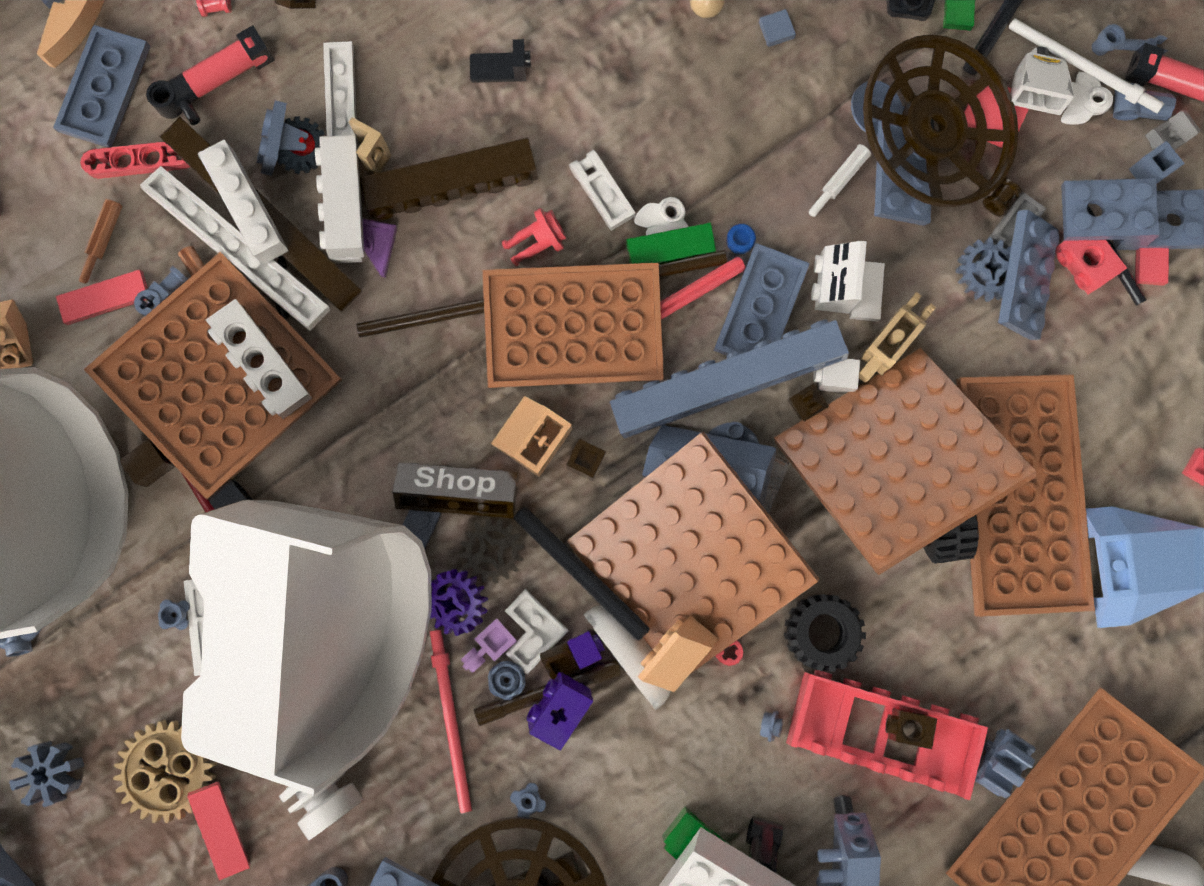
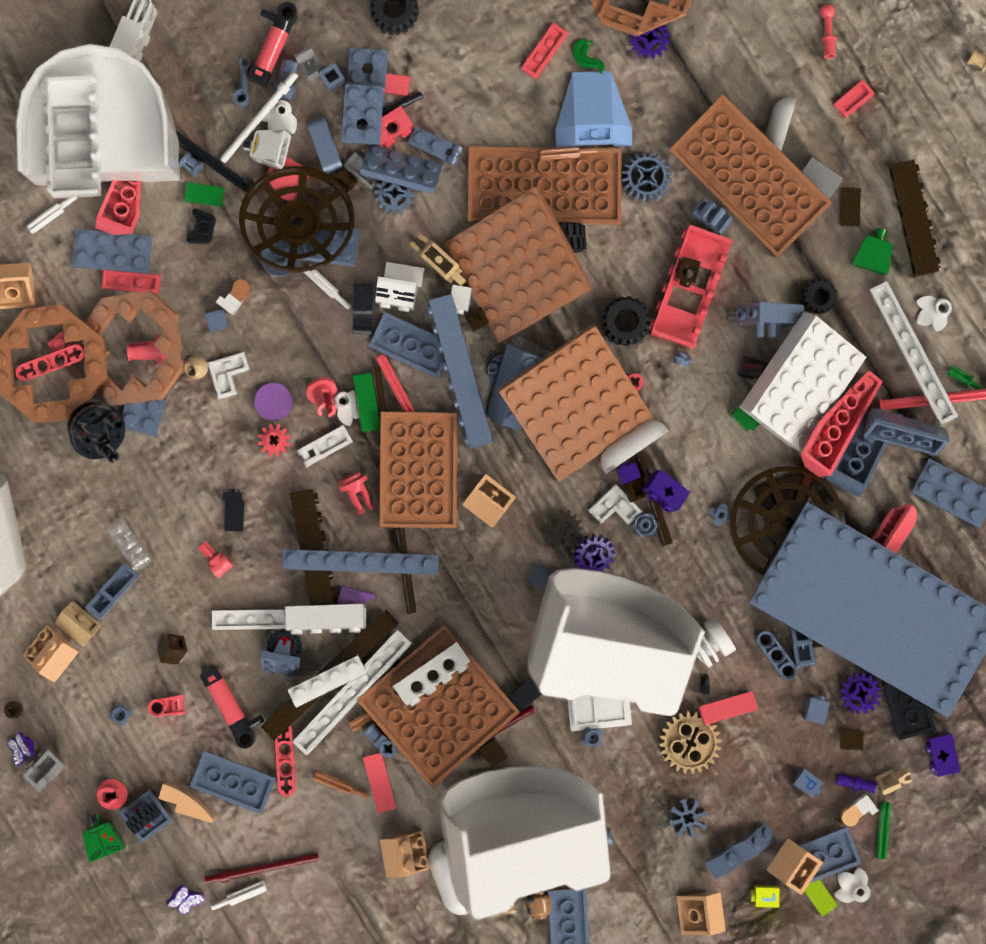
camera: 85 degrees left, 5 degrees up
tan panel [349,117,391,175] -> none
brick [392,463,518,519] -> none
coral bar [430,629,472,813] -> none
lavender plate [461,619,517,673] -> none
black axle [514,507,650,641] -> none
dark brown panel [566,439,606,482] -> none
light nougat slope [638,615,719,692] -> none
blue tile [726,224,756,254] -> none
none -> coral axle [199,542,233,578]
none -> white tile [207,351,250,399]
none -> leg [216,279,251,315]
none -> medium lavender tile [254,383,293,421]
none -> coral gear [258,424,292,457]
none -> sand blue brick [282,549,439,575]
none -> coral piece [306,377,337,417]
none -> sand blue beam [307,117,343,174]
none -> black piece [352,284,373,334]
none -> sand blue plate [408,126,464,166]
none -> nougat axle [539,146,598,160]
none -> sand blue gear [621,151,673,203]
none -> black tile [700,674,710,695]

